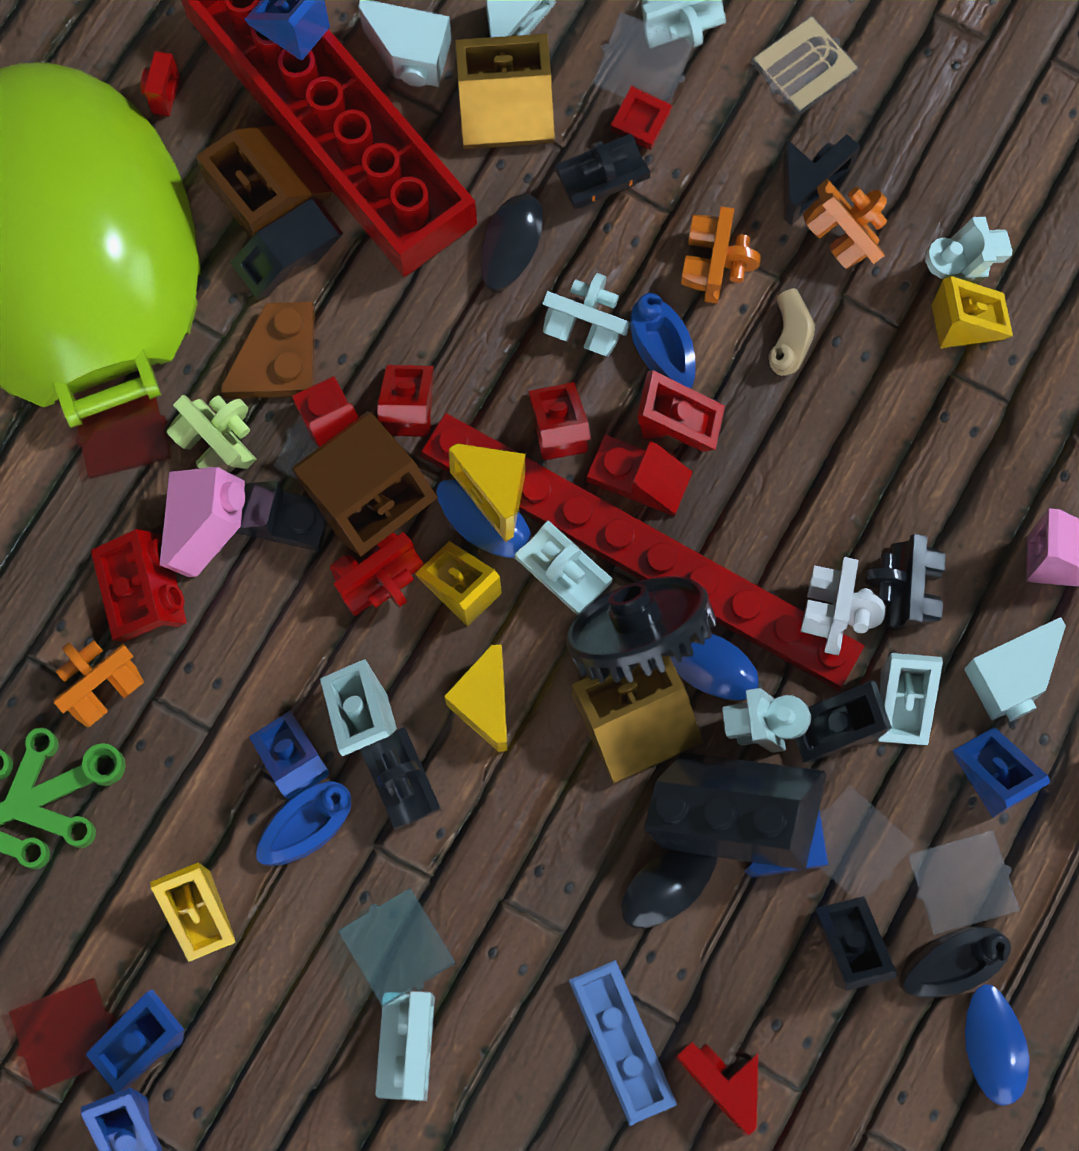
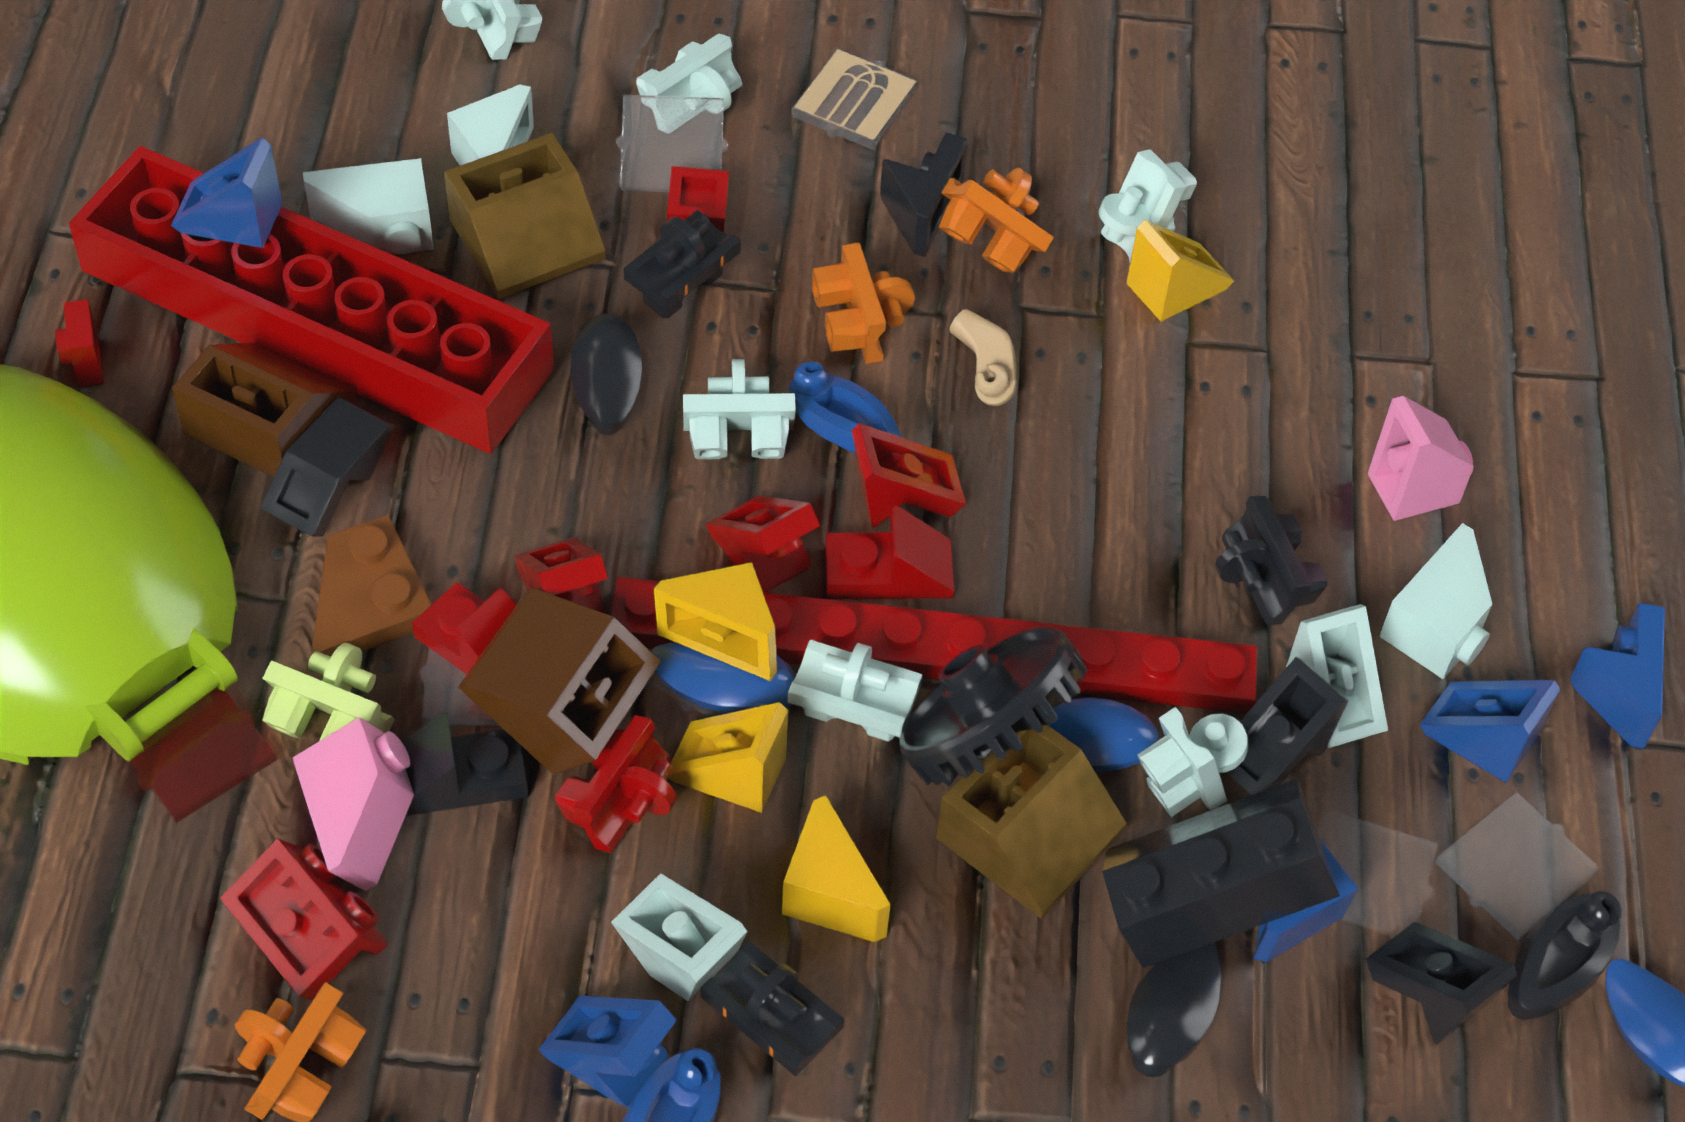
camera: 30 degrees left, 20 degrees down
white hips [801,557,885,656] -> none

